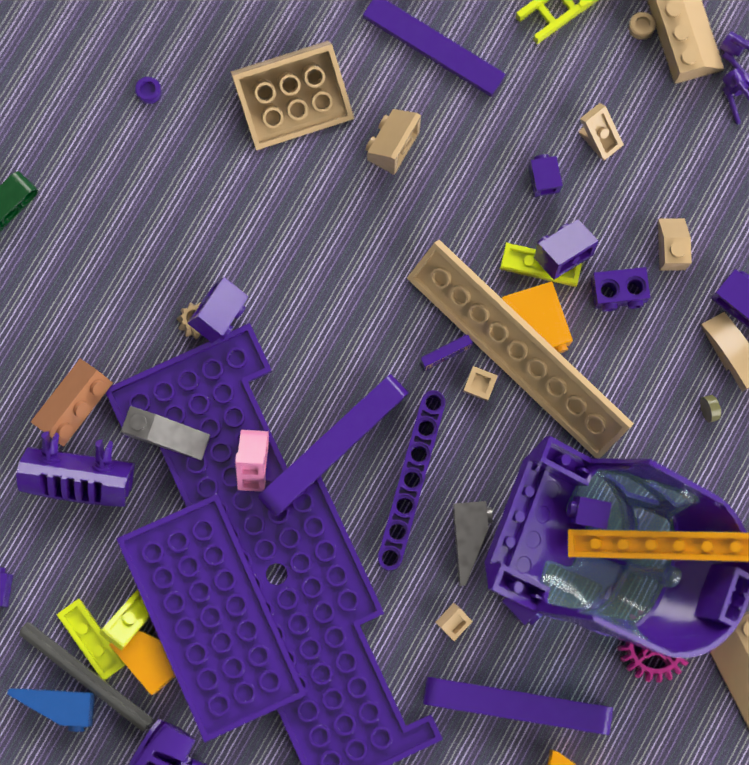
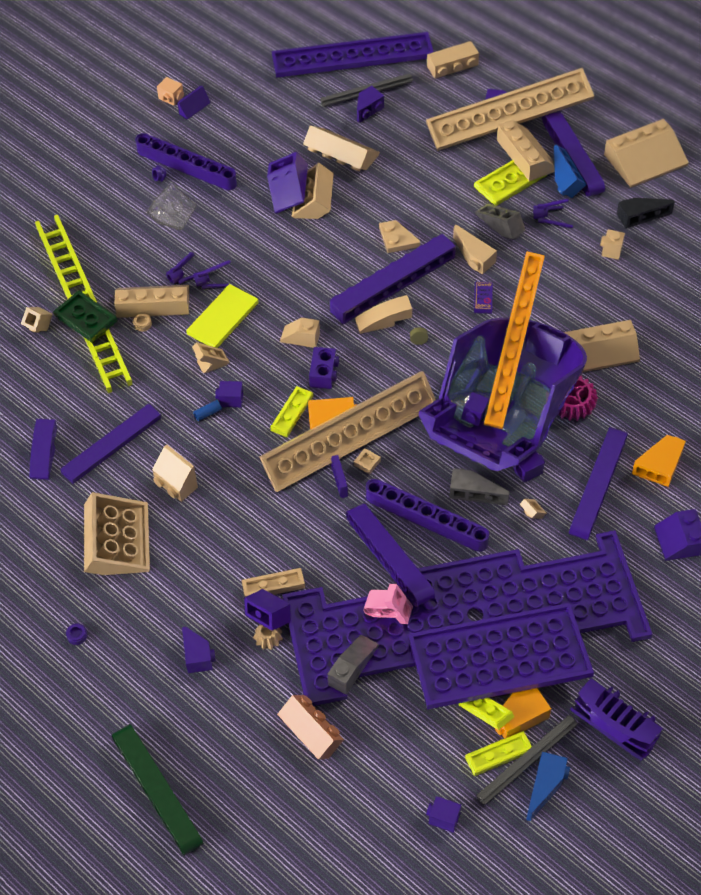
camera: 75 degrees left, 25 degrees down
dark purple piece [16,431,135,507] -> none
brick [534,219,599,280] -> none
none -> dark purple slope [182,627,216,673]
none -> neon yellow tile [186,284,259,348]
none -> blue axle [193,400,222,421]
none -> tan plate [241,568,305,597]

